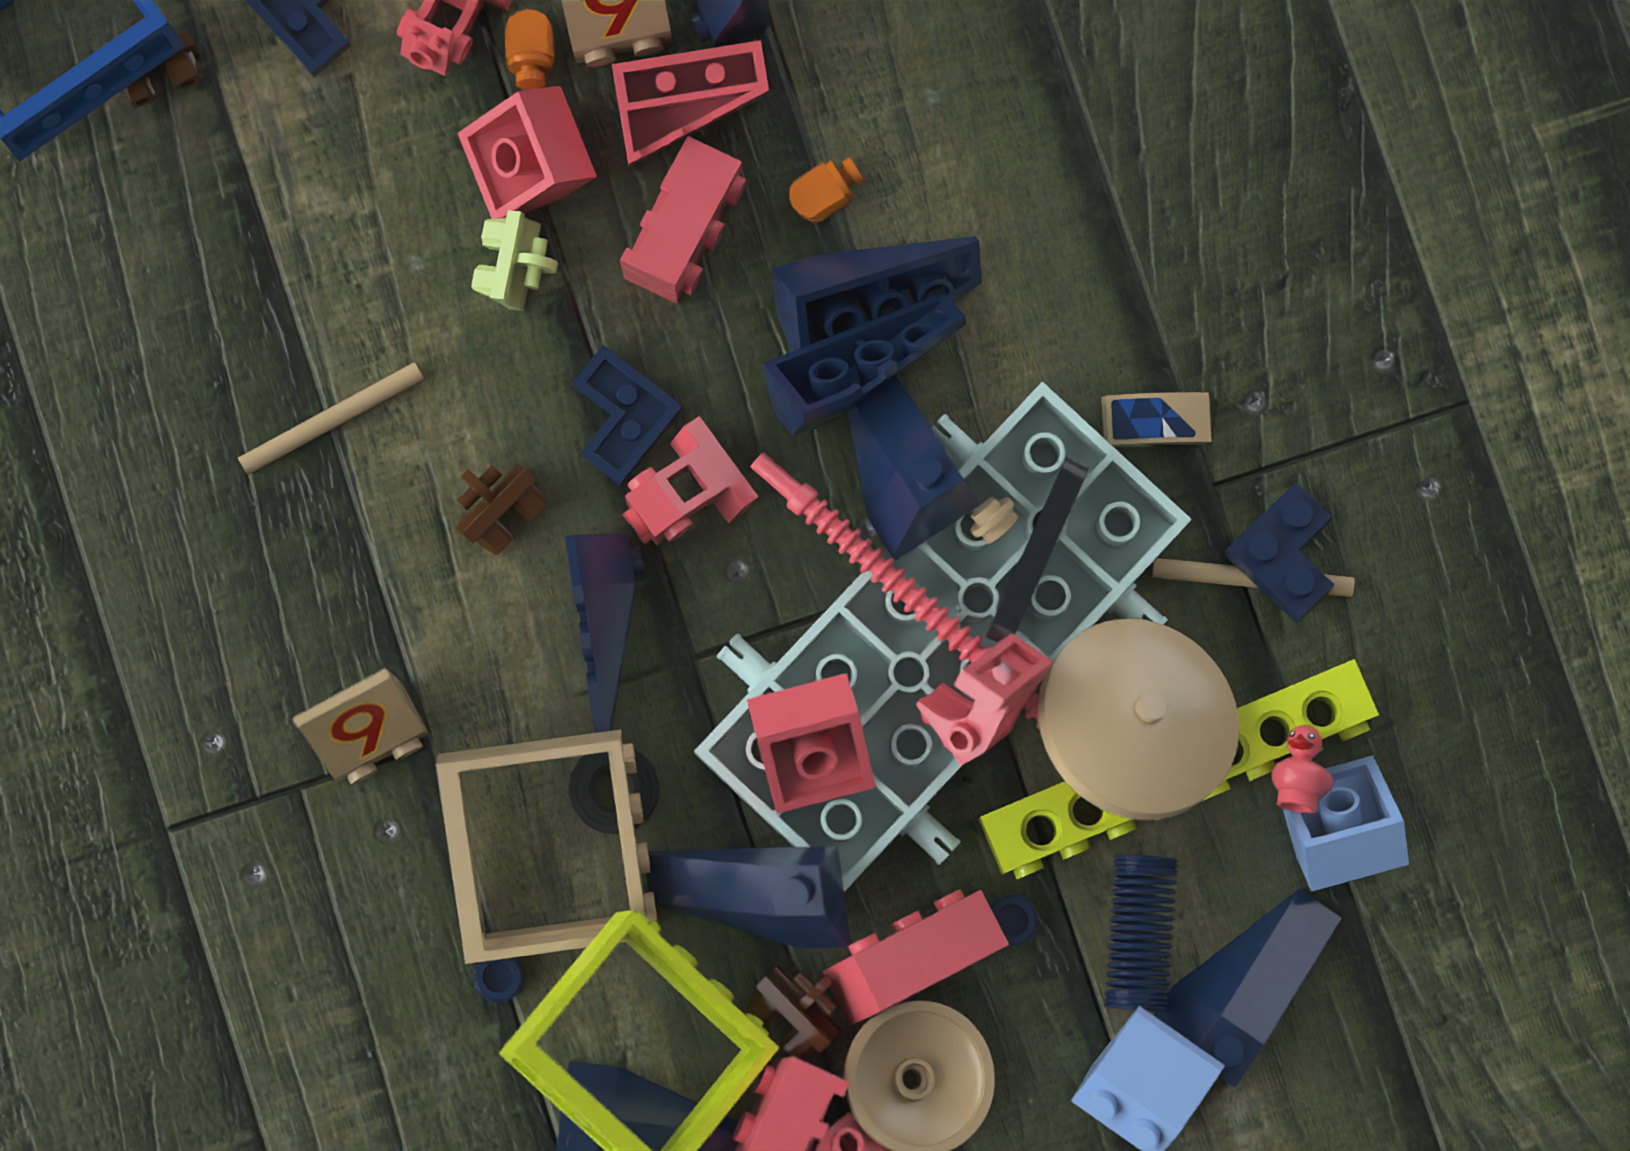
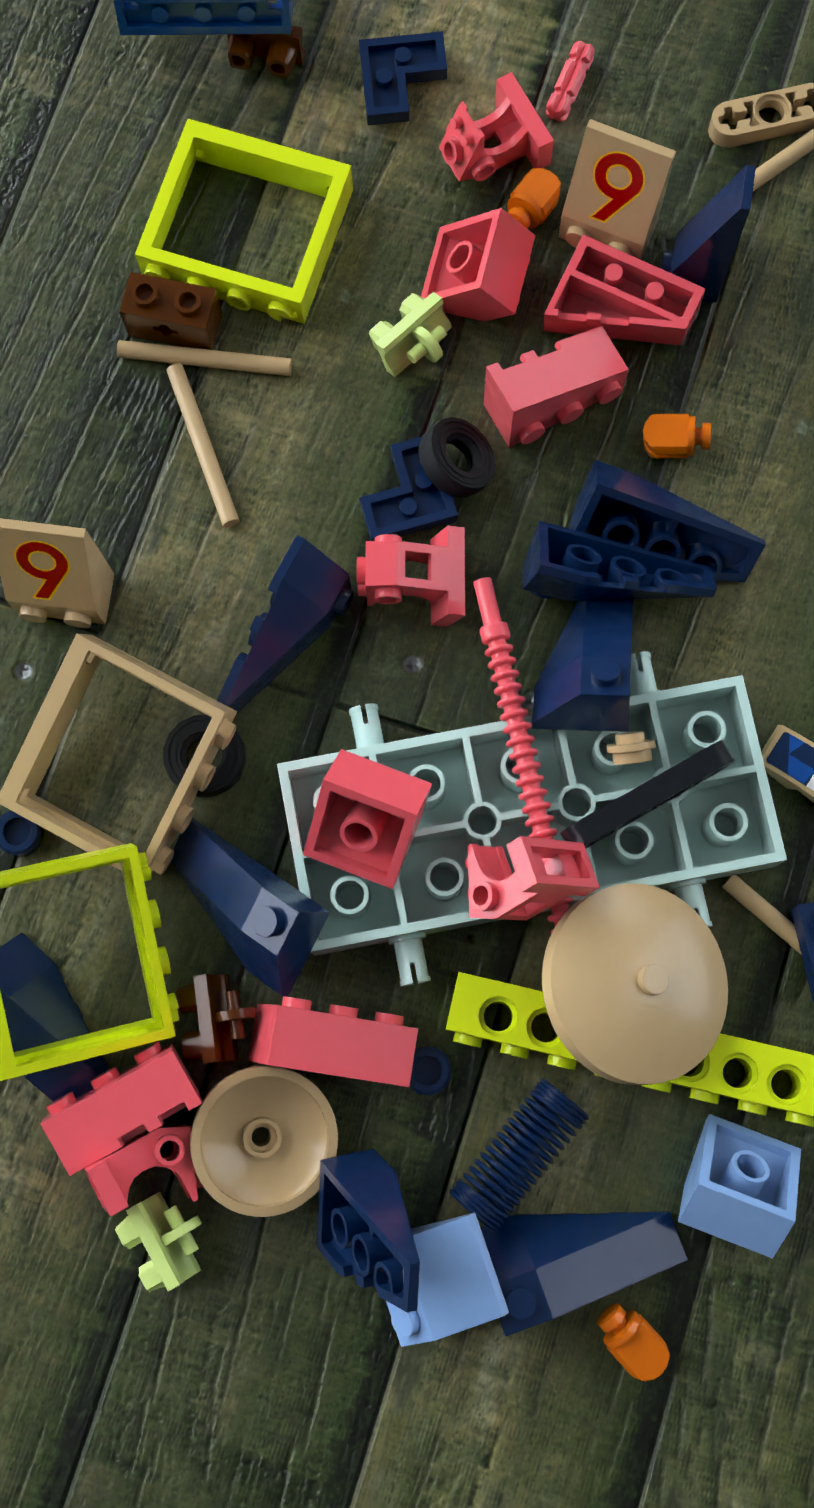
camera: 45 degrees right, 5 degrees down
reddish brown hips [454,463,547,555] -> none
coral animal [1272,725,1334,814] -> none
none -> reddish brown brick [119,272,223,350]
none -> neon yellow window [135,119,353,324]
none -> tan bar [166,363,240,528]
none -> dark blue wedge [317,1149,420,1313]
none -> black tyre [418,417,496,498]
none -> orange arm [597,1303,670,1382]

